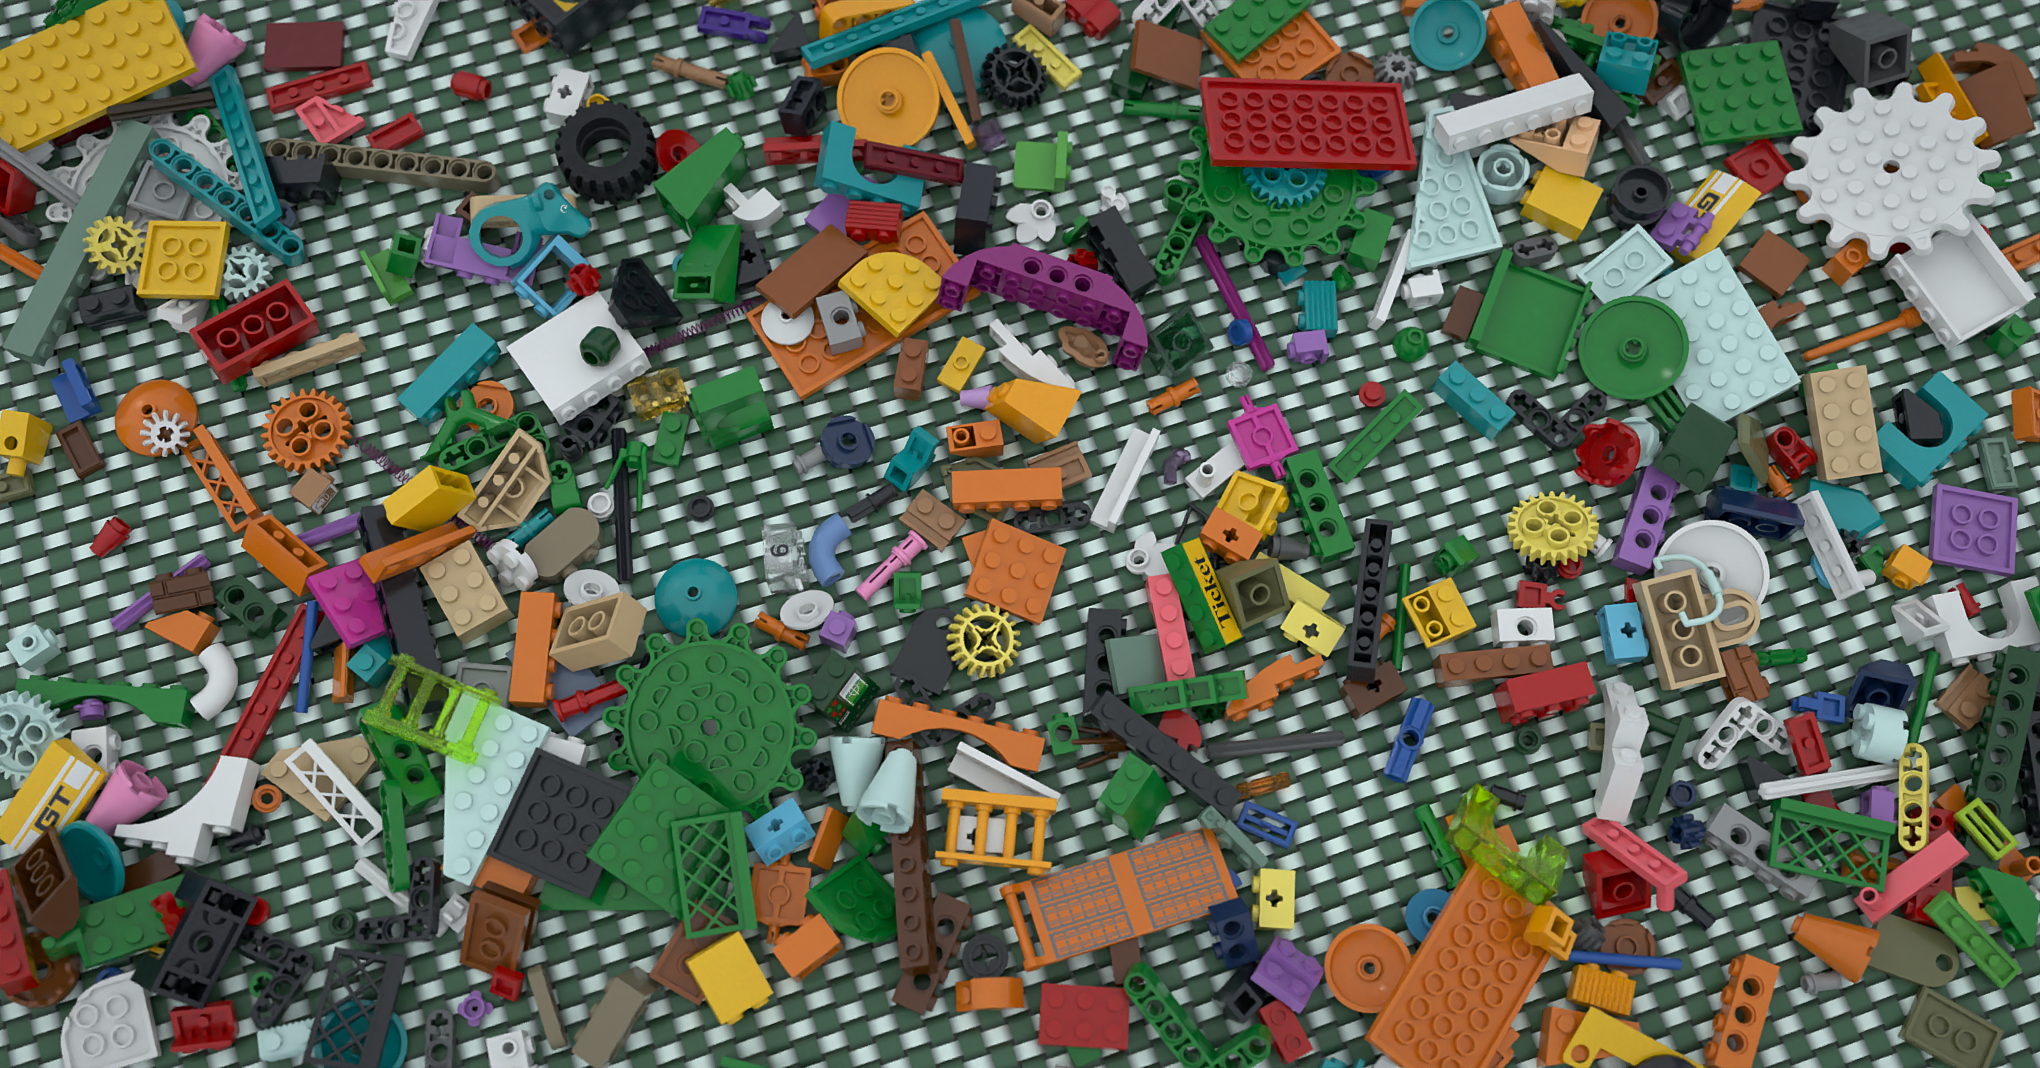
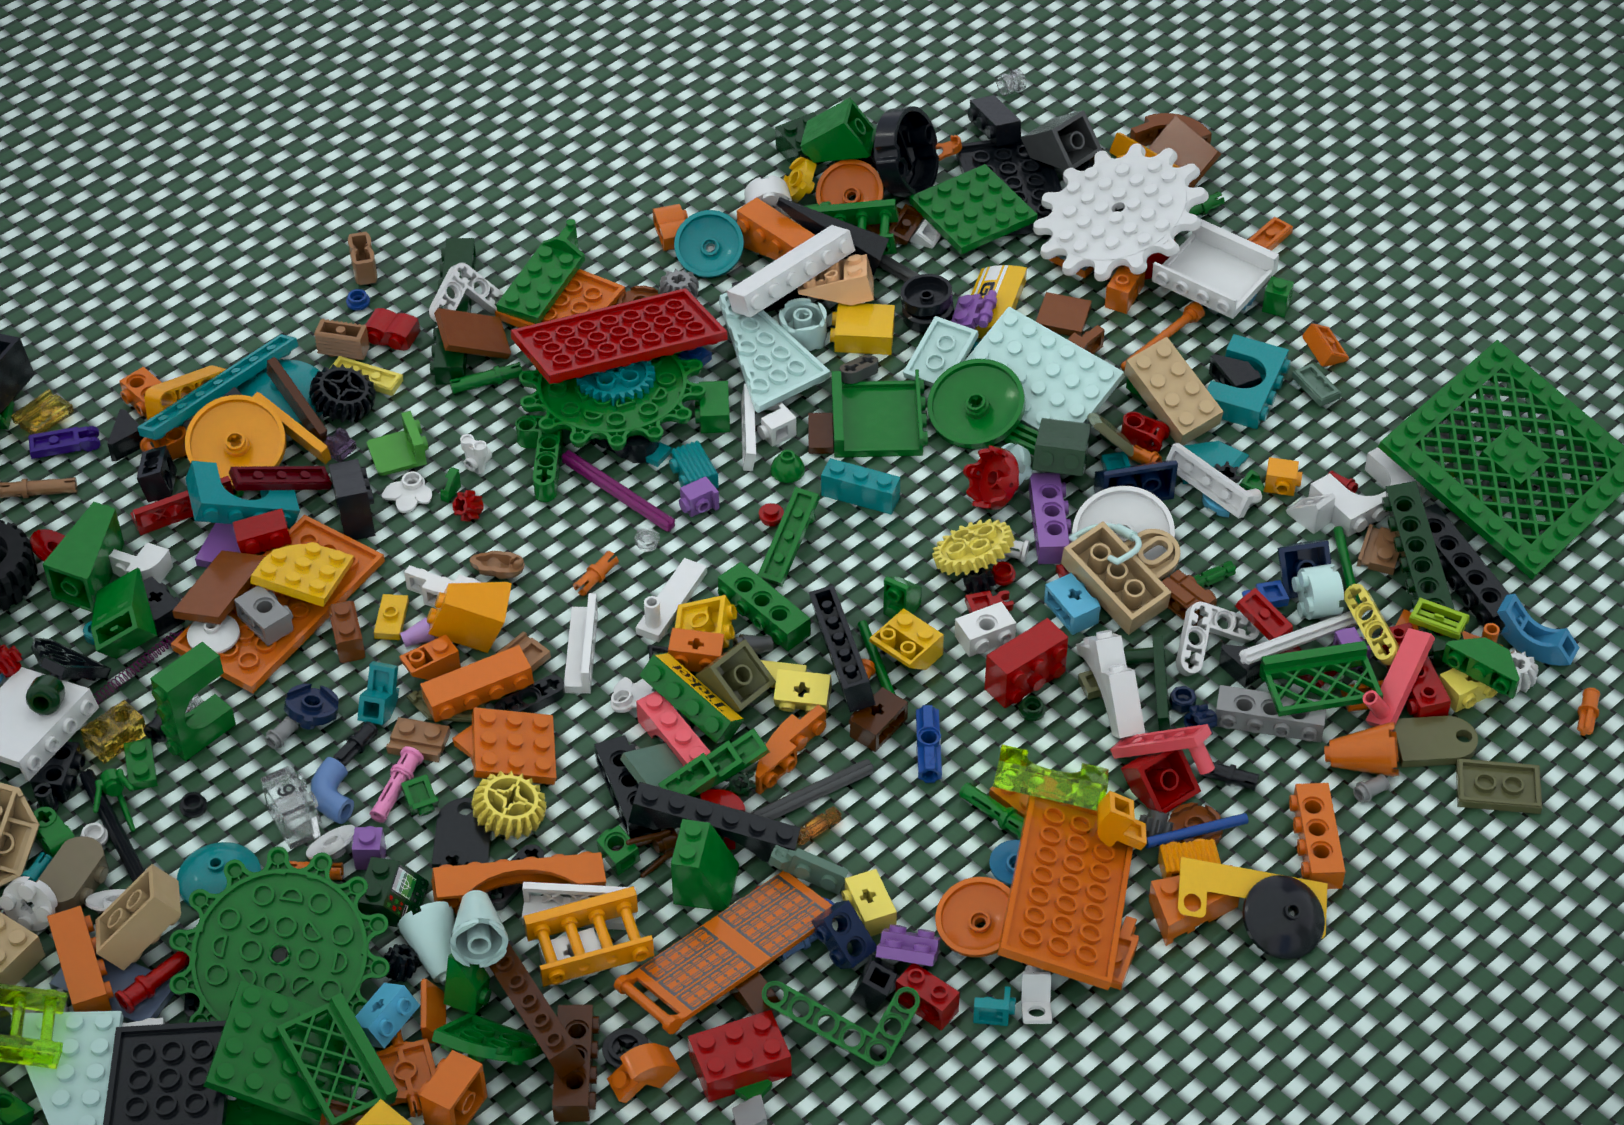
camera: 20 degrees left, 25 degrees down
green gear [724,70,758,102] -> none
magenta slope [936,242,1148,371] -> none
black wedge [1086,205,1157,301] -> none
clear green slope [1147,304,1214,379] -> none
clear purple arm [1163,448,1191,485] -> none
dark pink plate [1226,394,1299,480] -> none
blue tile [1228,318,1253,346] -> none
blue tile [1235,800,1298,850] -> none
green tile [1331,264,1356,291] -> none
dark orange arch [1432,644,1554,689] -> none
black pin [1488,783,1526,812] -> none
black beam [1505,389,1607,451] -> none
teal slope [1596,31,1659,96] -> none
red tile [1723,138,1794,200] -> none
bright green tile [1923,890,2022,989] -> none
medium lavender plate [1928,483,2018,577] -> none

